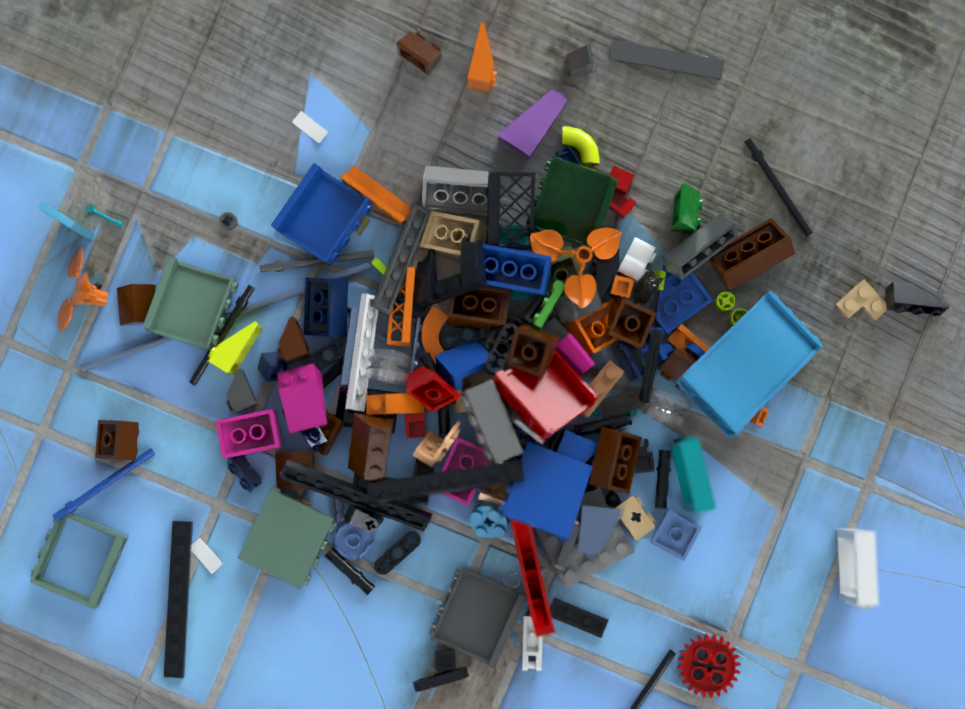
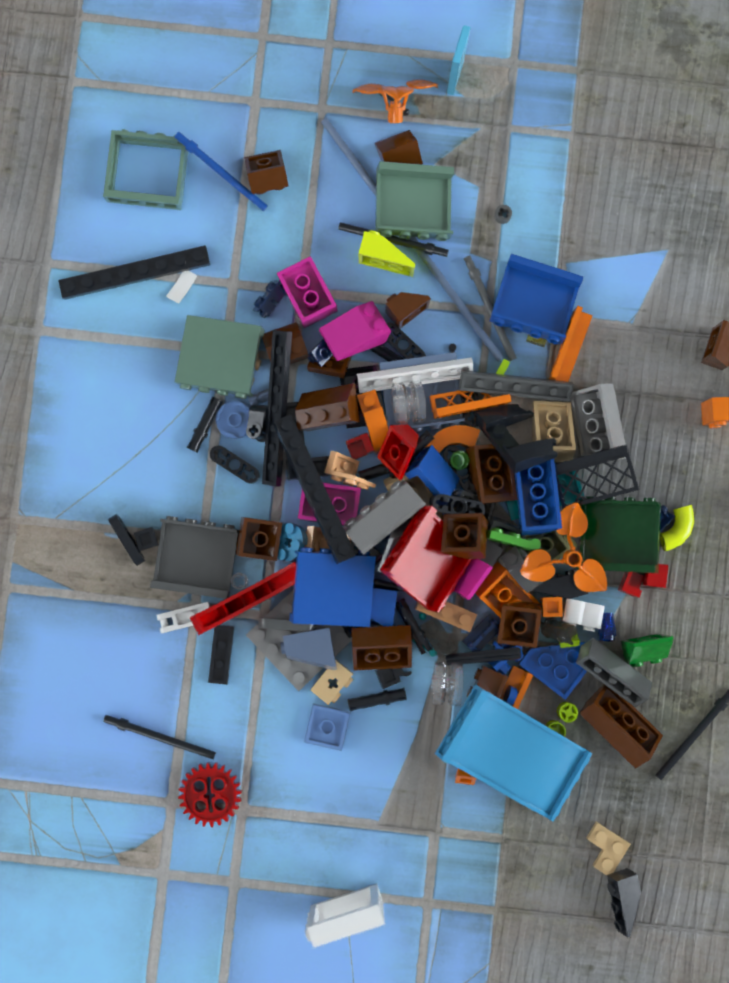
camera: 70 degrees right, 0 degrees up
teal hinge [86,205,122,227] -> none
dark grey slope [226,369,258,414] -> none
dark blue panel [257,352,288,382] -> none
white sticker [292,111,328,143] -> none
dark blue slope [304,277,348,337] -> none
medium lavender slope [498,90,568,160] -> none
black hinge [605,490,622,507] -> none
teal window [670,435,716,513] -> none
none -> reddish brown slope [236,517,282,561]
none -> bright green plate [450,451,469,470]
none -> clear blue cone [598,613,617,641]

